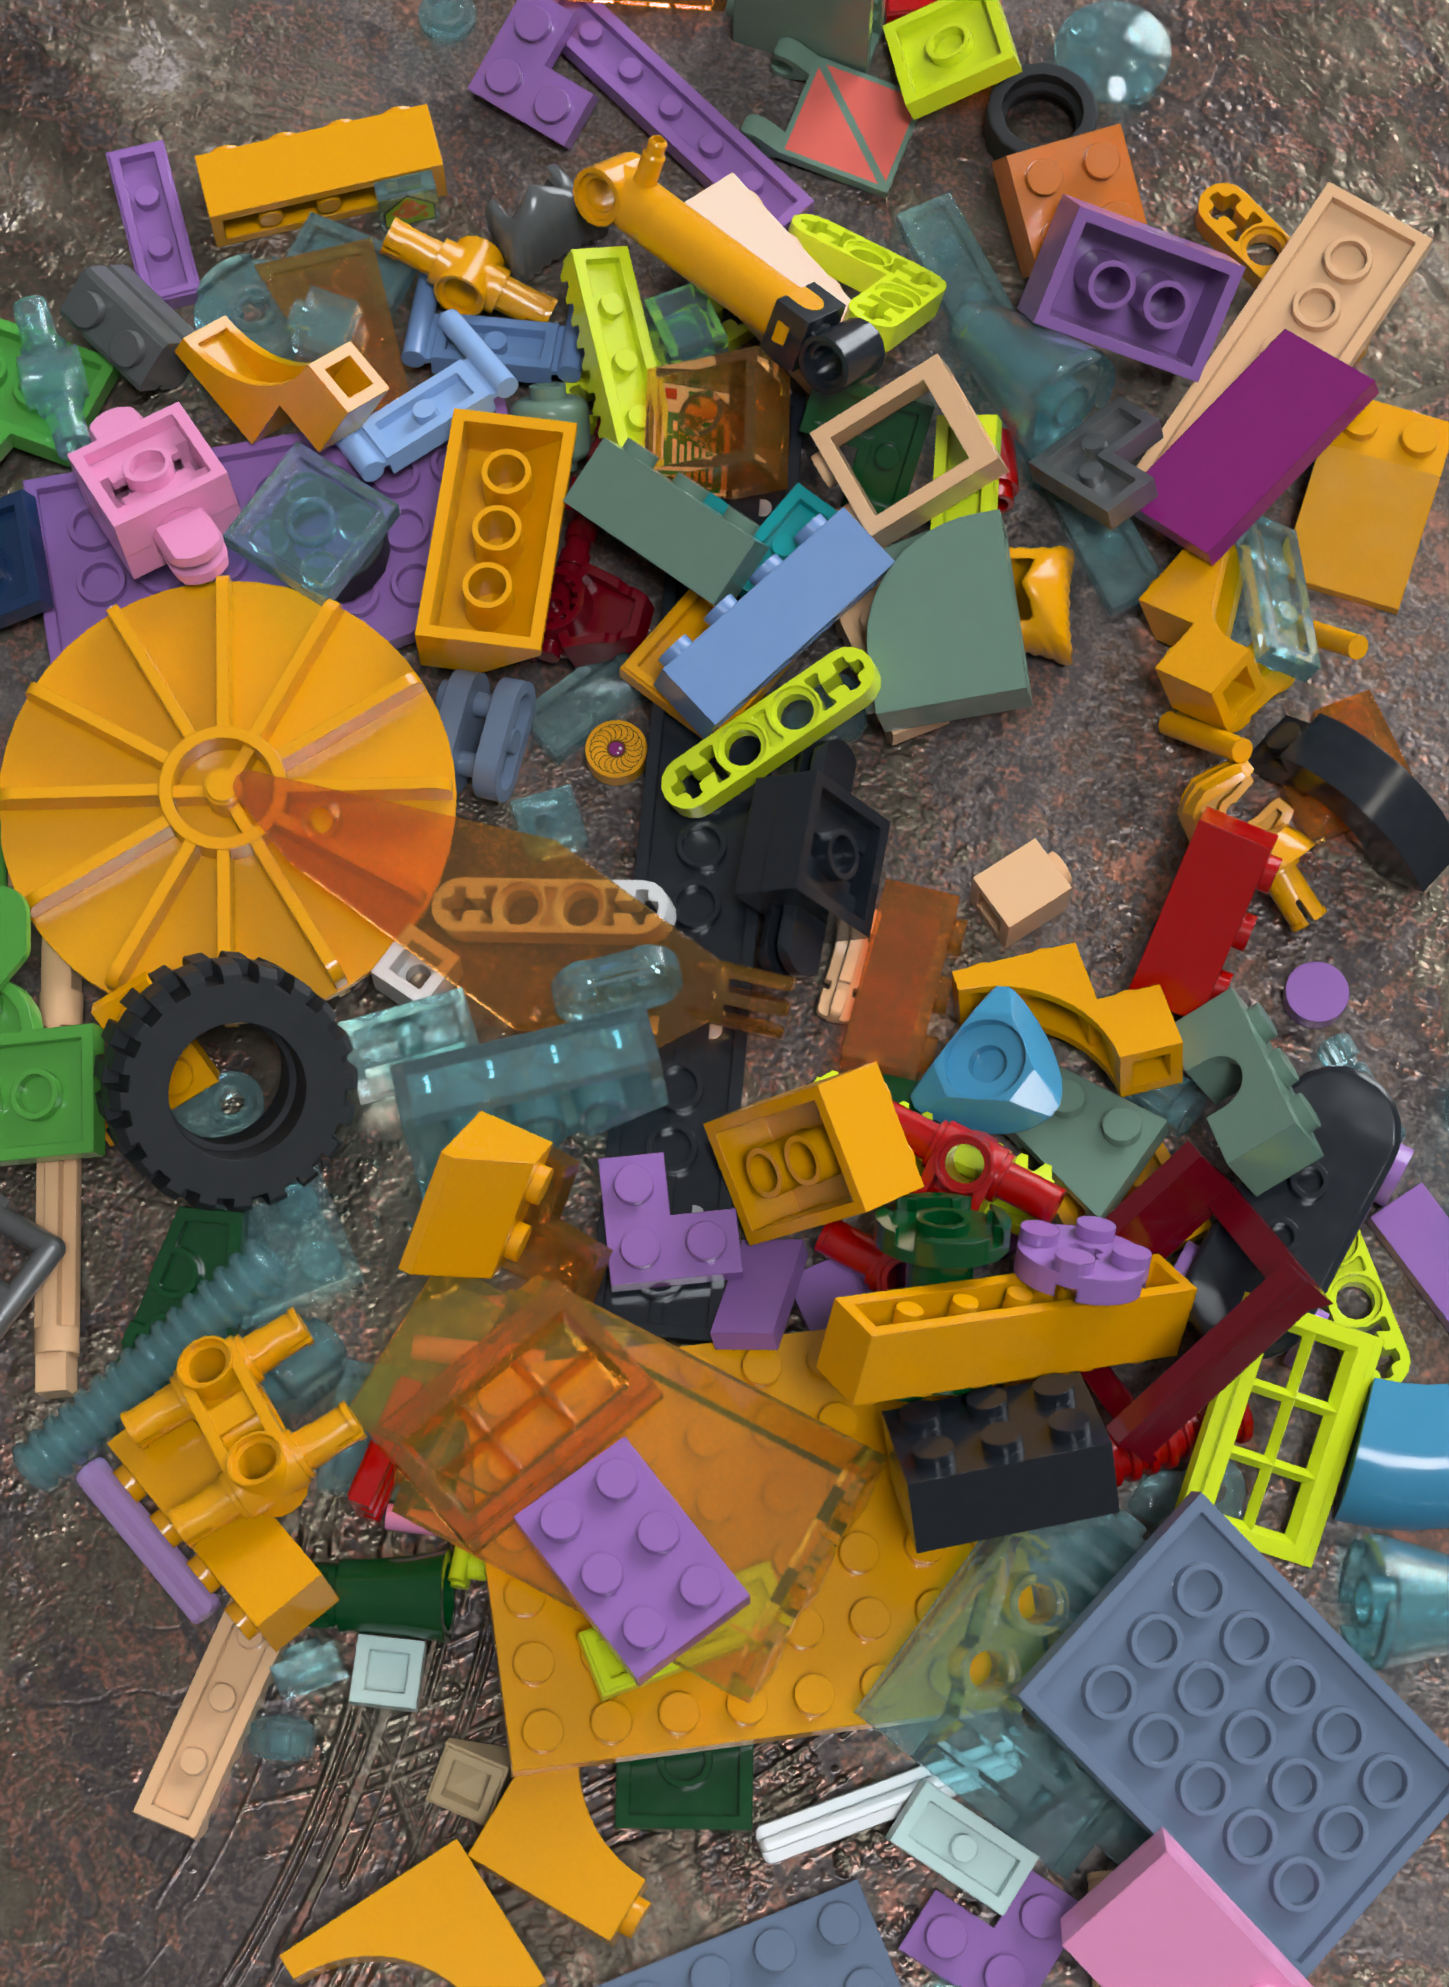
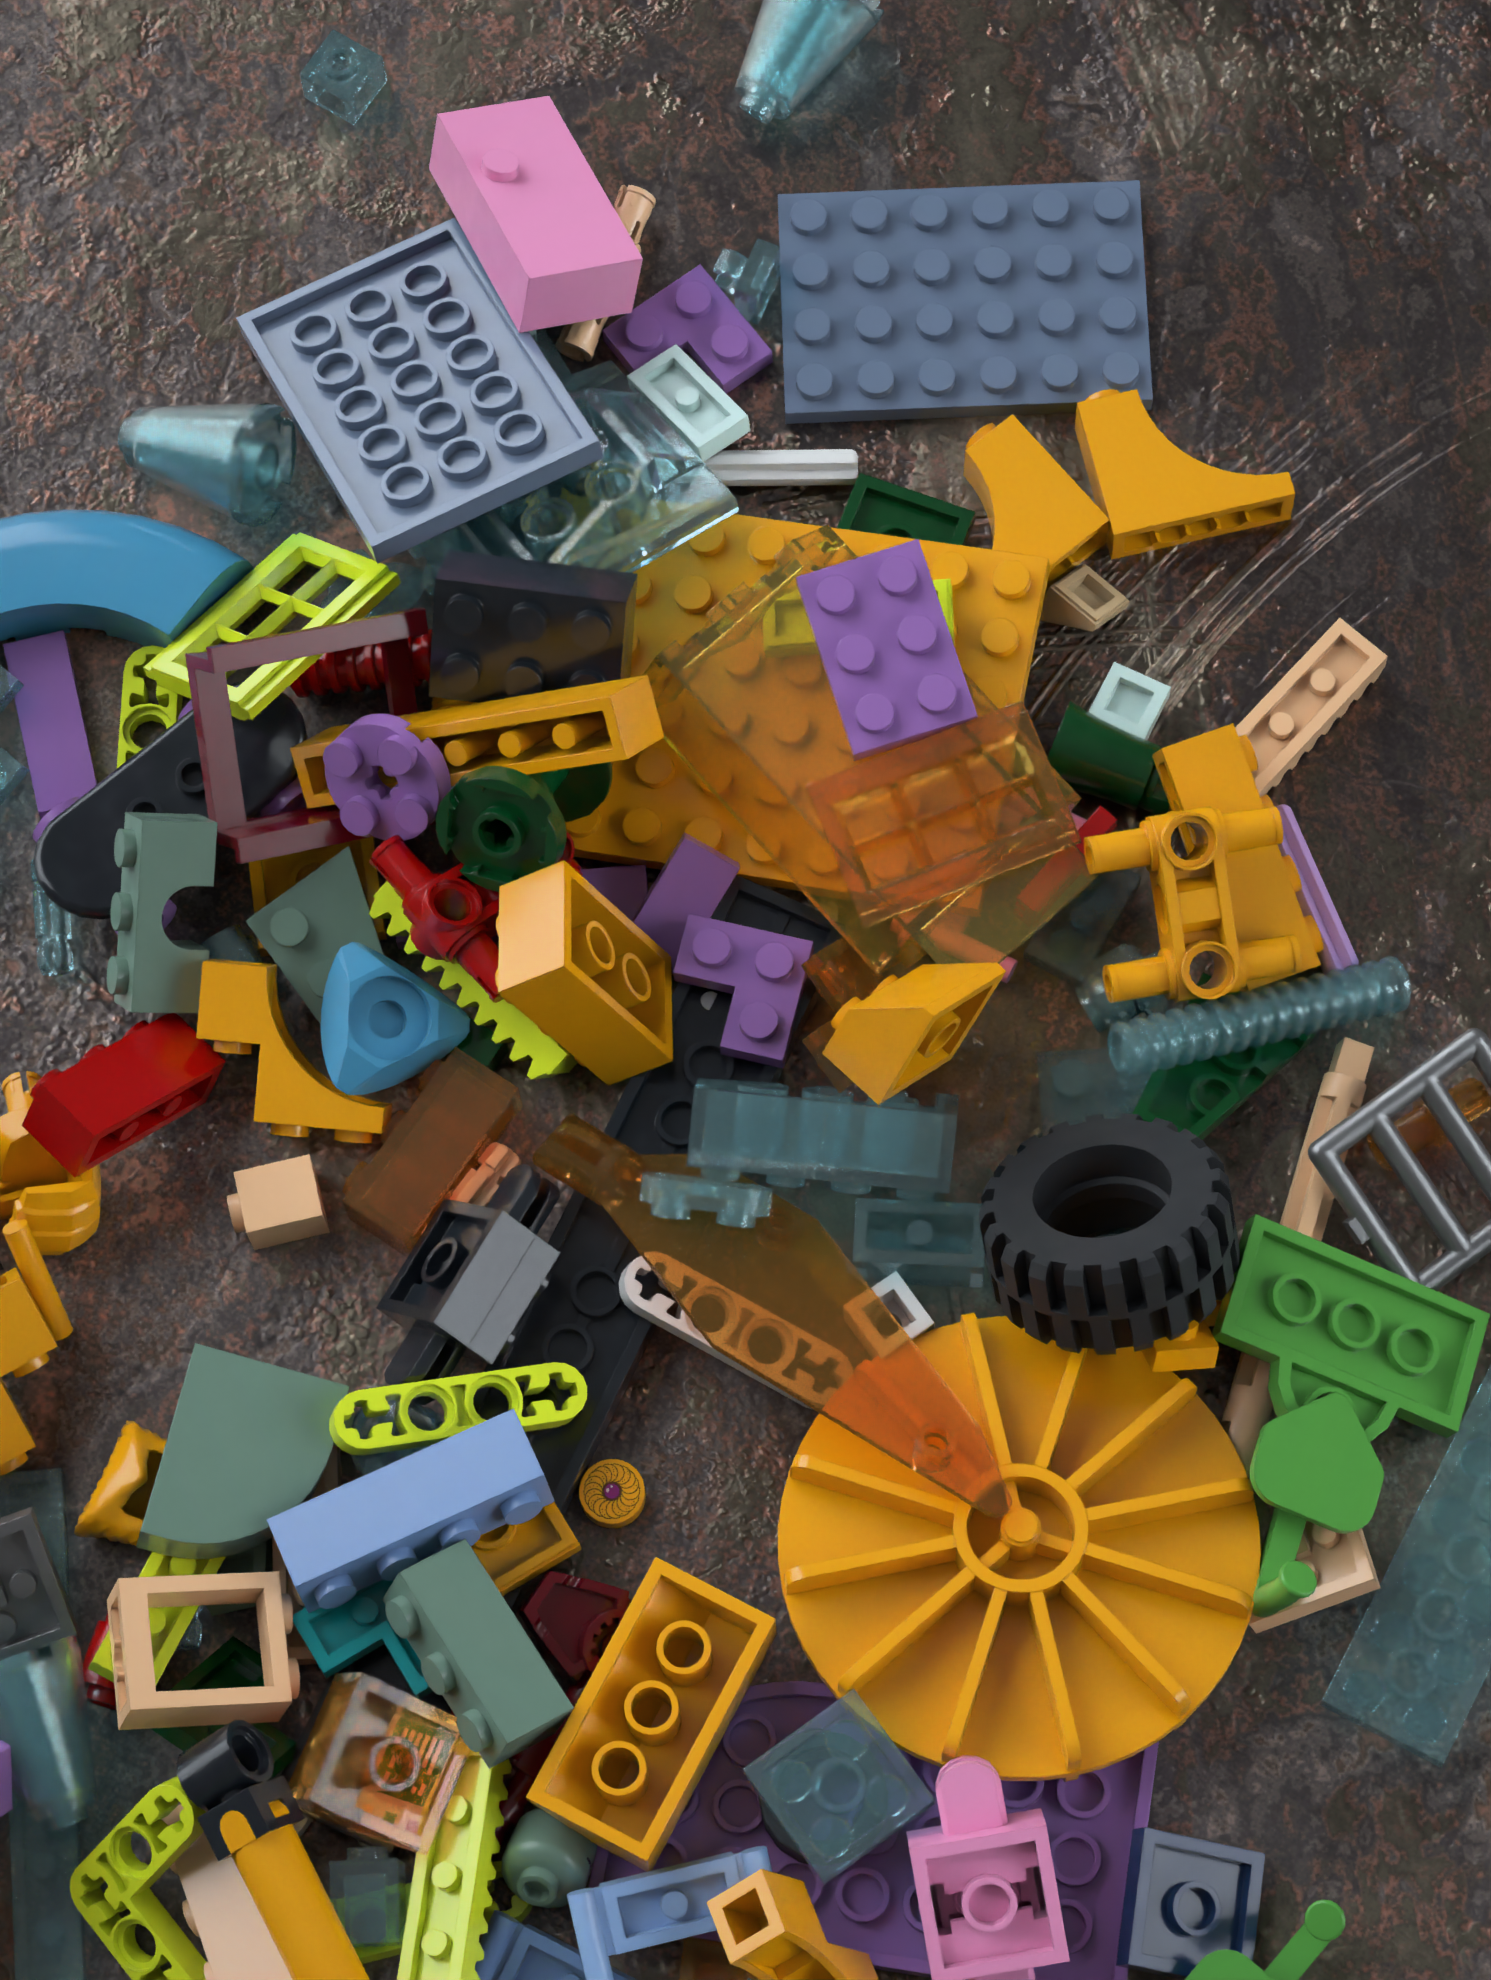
camera: 155 degrees left, 0 degrees up
clear light blue tile [249,1714,316,1762] -> none
clear light blue plate [270,1638,349,1702] -> none
sand blue brick [436,669,536,803] -> none
clear light blue tile [510,784,589,865] -> none
clear light blue tile [530,653,647,765] -> none
medium lavender tile [1282,961,1349,1029] -> none

